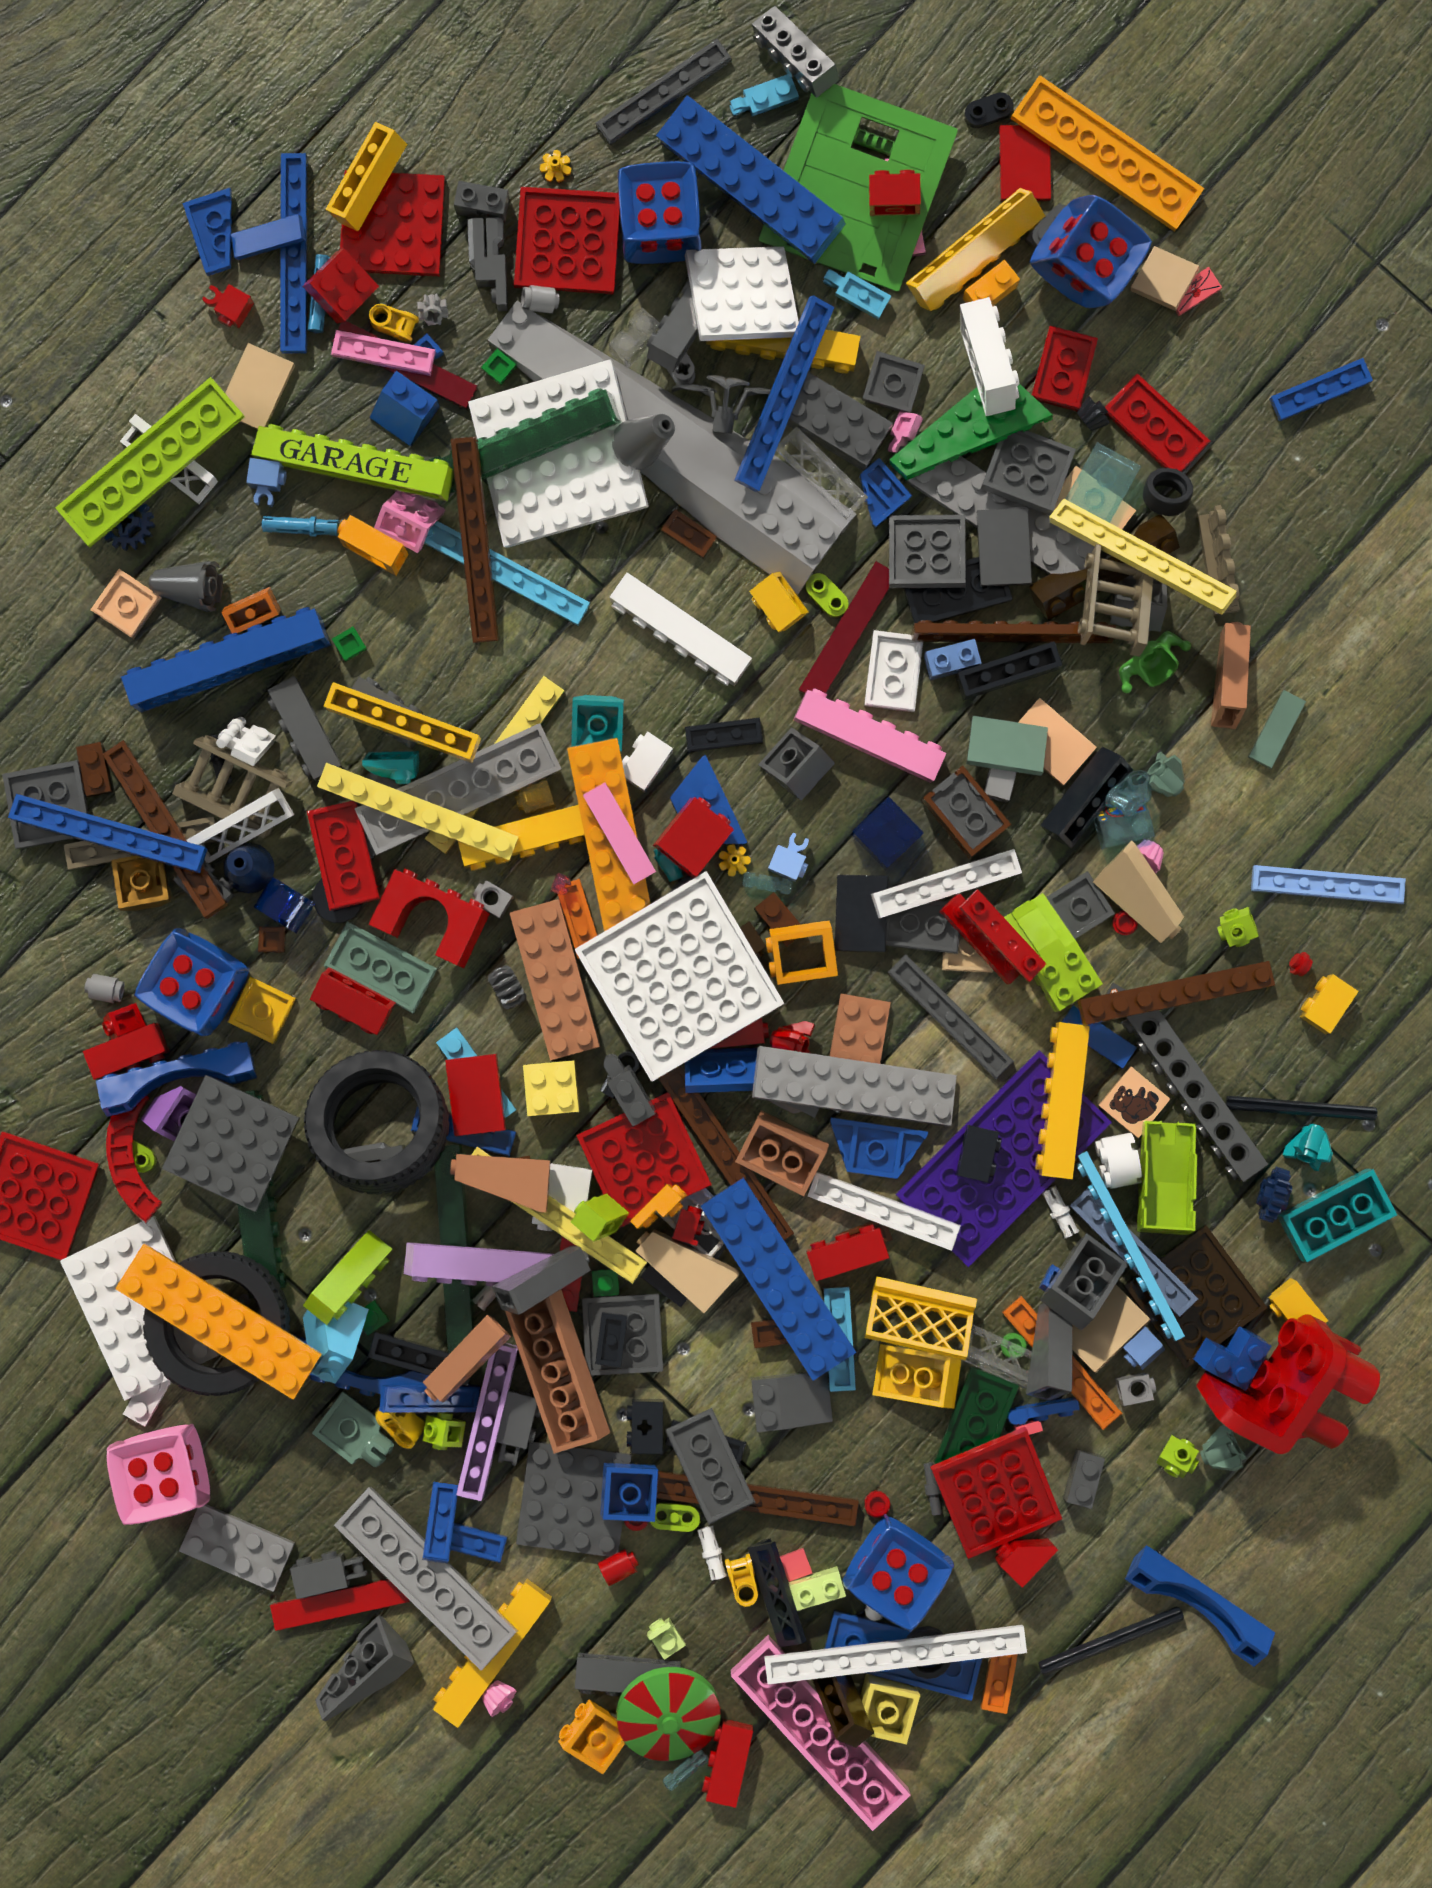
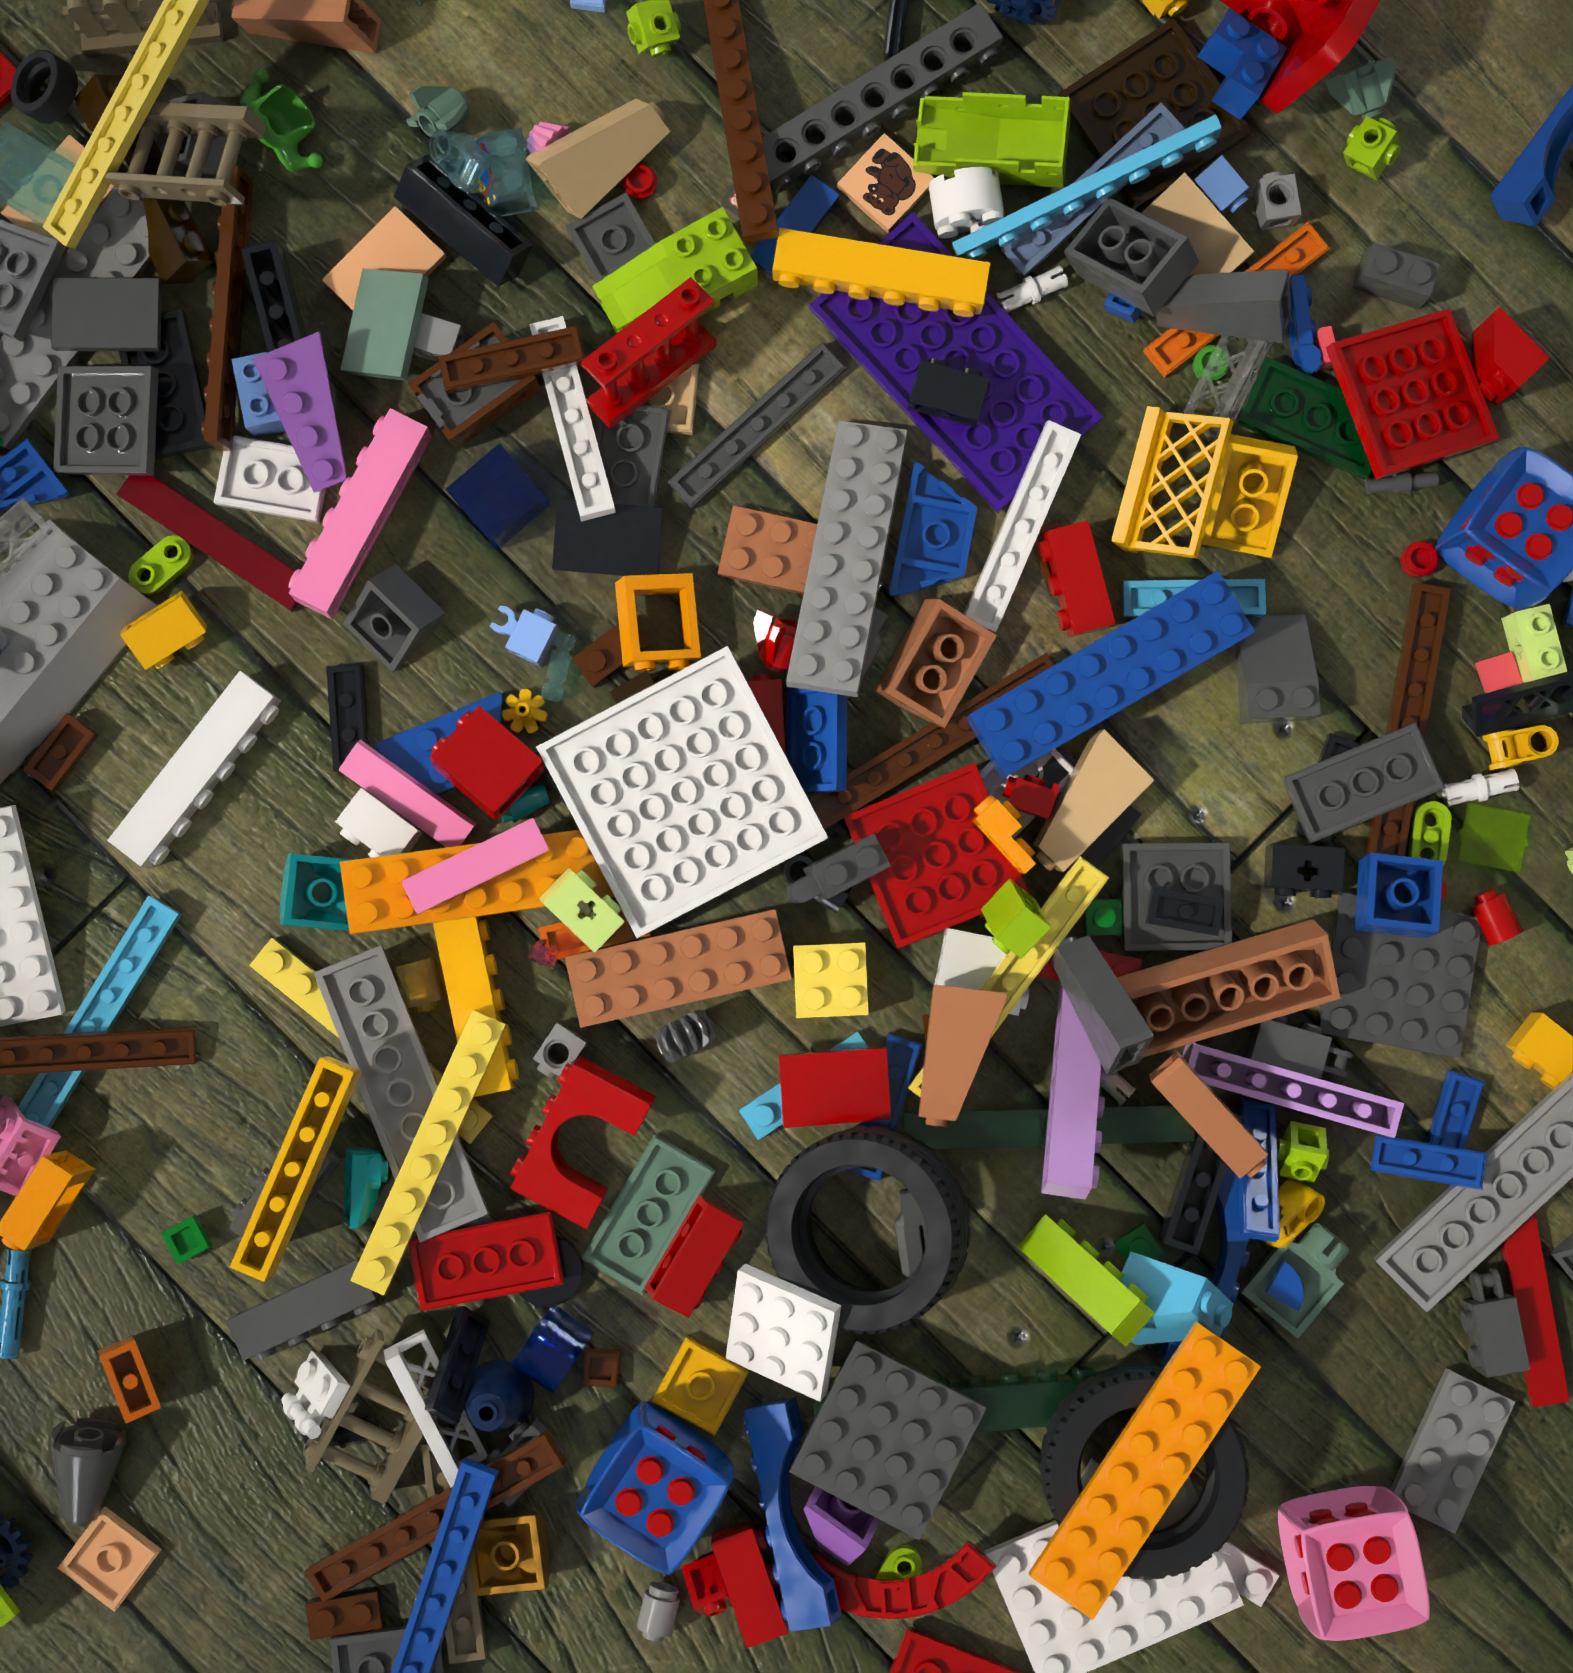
camera: 80 degrees left, 0 degrees up
blue brick [121,607,331,712] -> none
reddish brown plate [751,1319,789,1348] -> none
none -> medium lavender wing [253,331,347,493]
none -> bright pink tile [339,740,477,847]
none -> black tile [424,1306,490,1424]
none -> reddish brown tile [438,326,585,394]
none -> yellowish green brick [539,868,625,953]
none -> white plate [726,1264,841,1402]
none -> blue tile [1265,1260,1304,1311]
none -> clear neon green piece [1457,803,1530,873]

